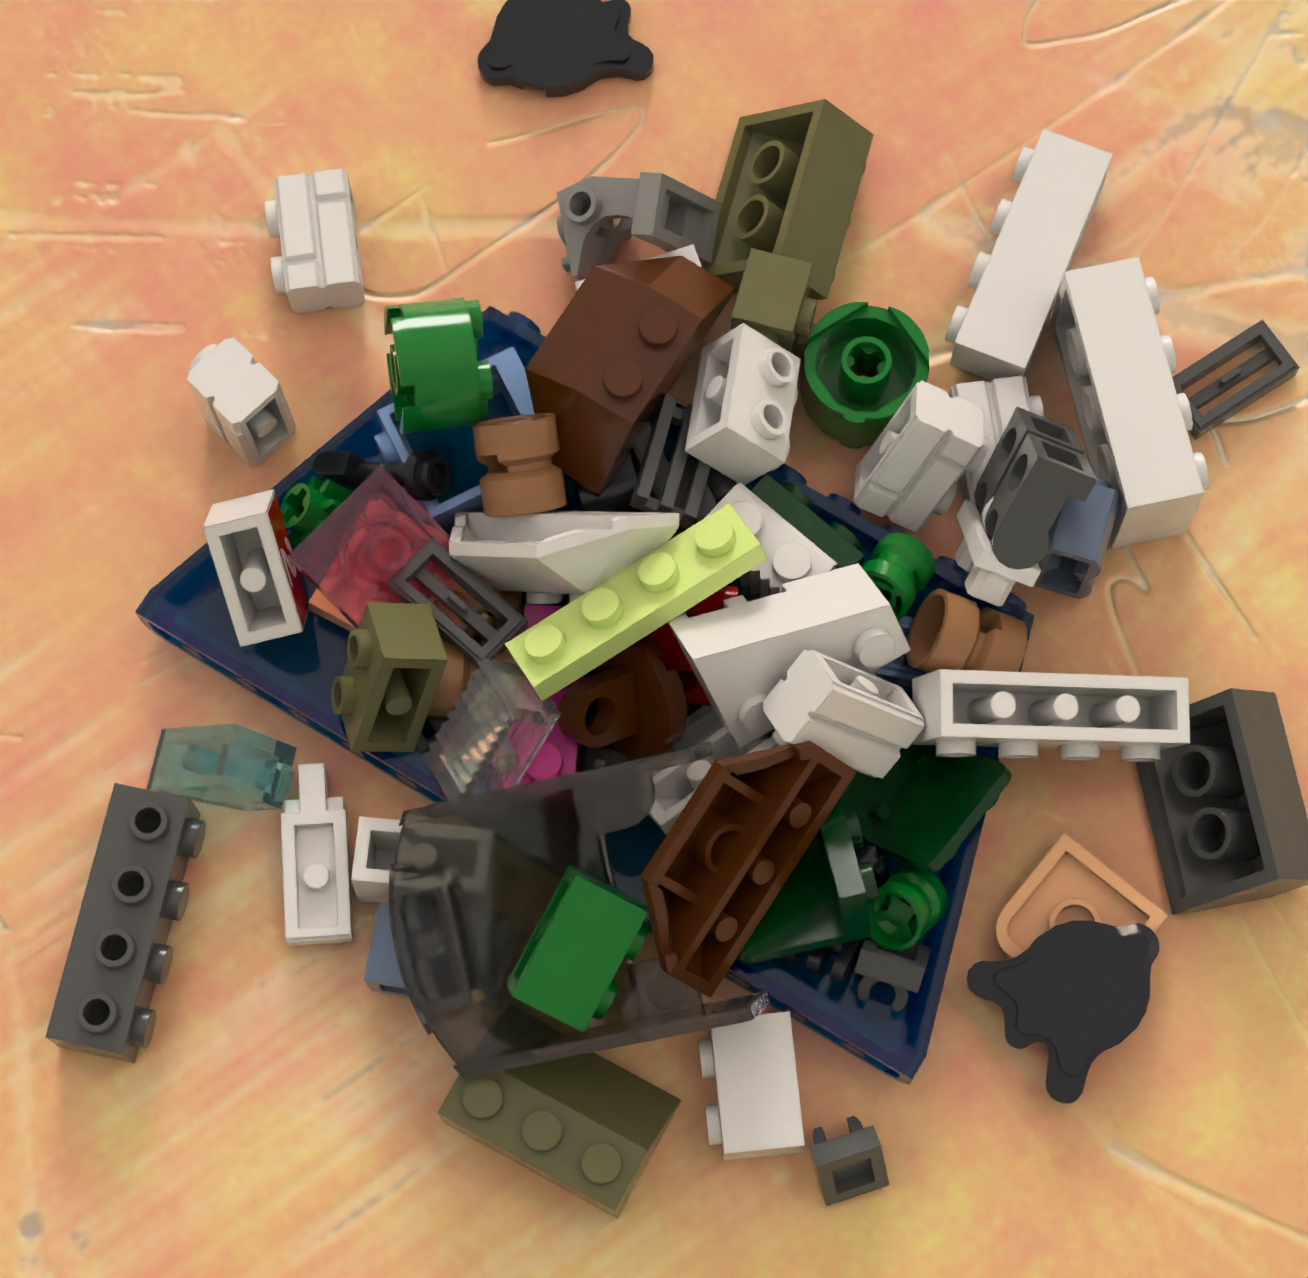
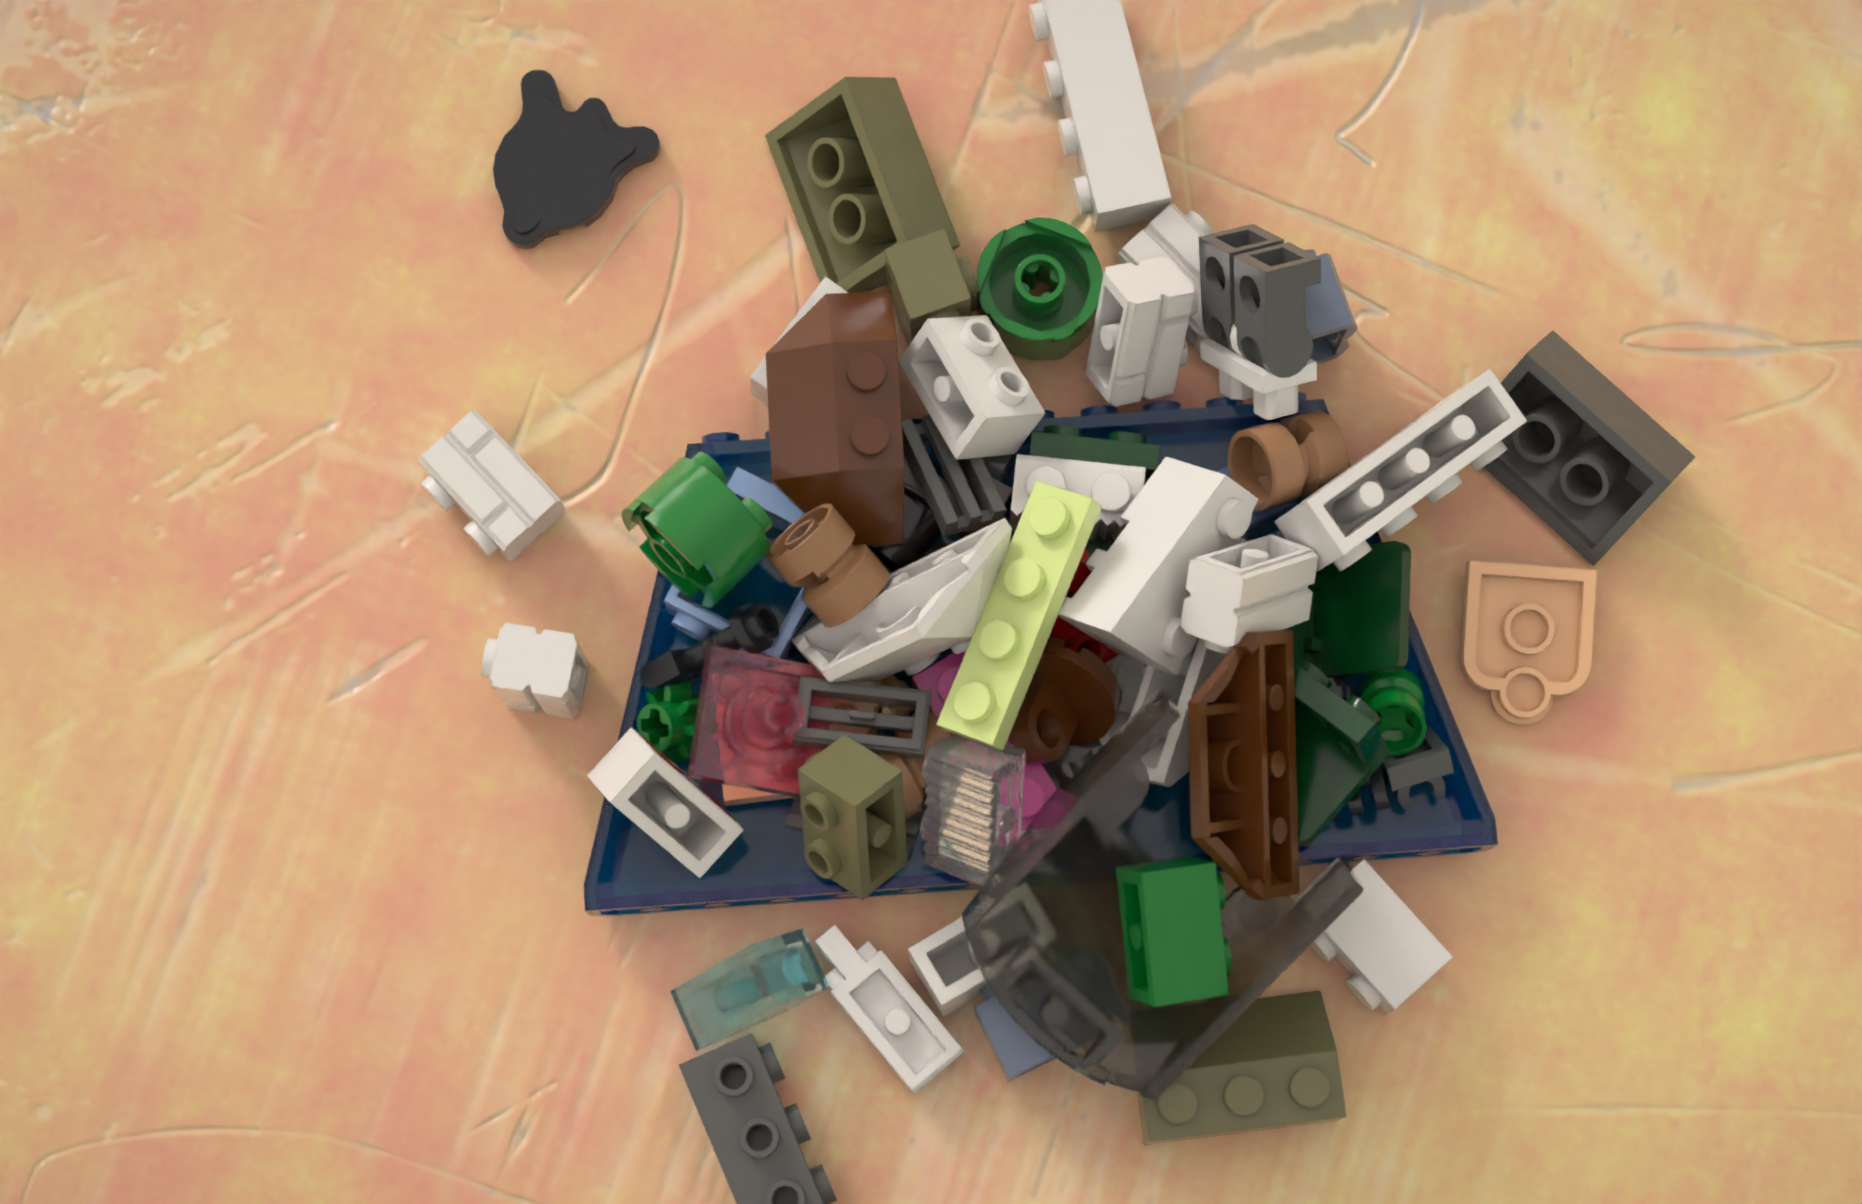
camera: 40 degrees left, 5 degrees up
light grey tile [557,172,721,280] -> none
dark grey tile [809,1116,889,1206] -> none
green wheel [861,532,935,620] -> none
black tile [967,921,1160,1104] -> none
white brick [1051,257,1209,549] -> none
dark grey tile [1172,319,1300,440] -> none

